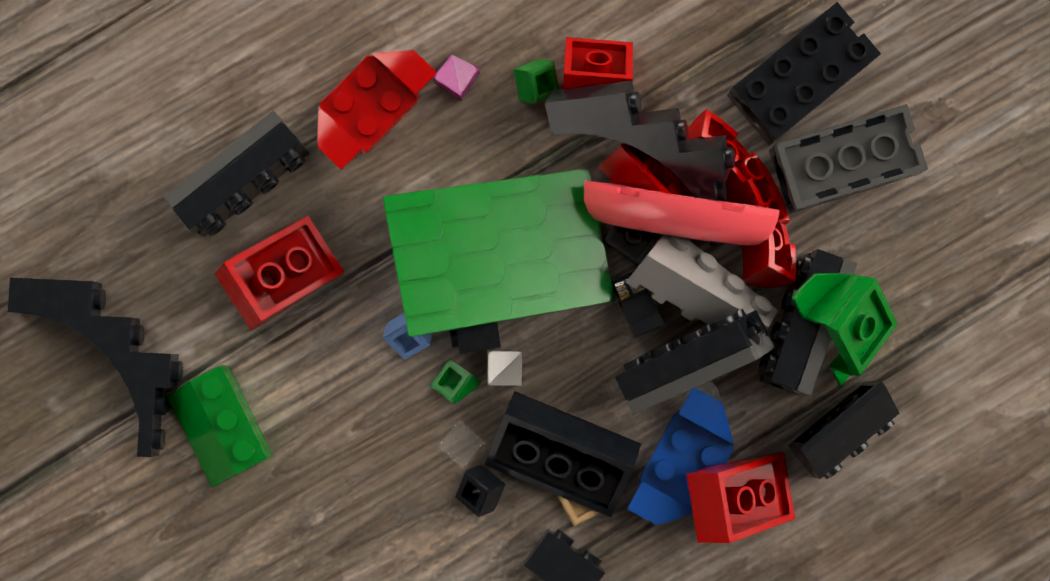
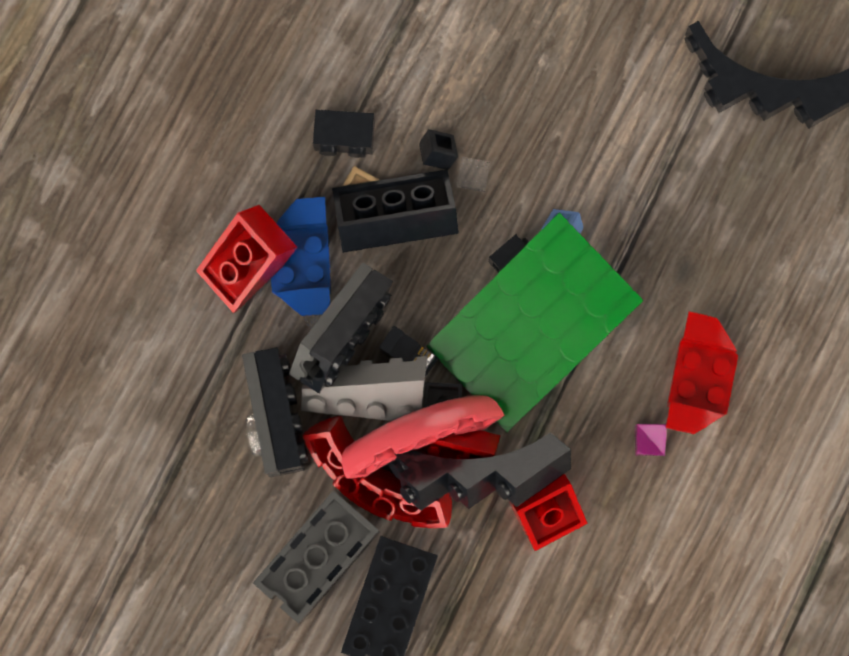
camera: 155 degrees right, 5 degrees down
black piece [163,110,309,237] -> none
green slope [167,365,274,488] -> none
red slope [214,216,344,331] -> none
green slope [430,358,482,404] -> none
light grey slope [487,351,522,386] -> none
green slope [513,59,559,104] -> none
black slope [787,381,900,479] -> none
green piece [792,273,898,386] -> none

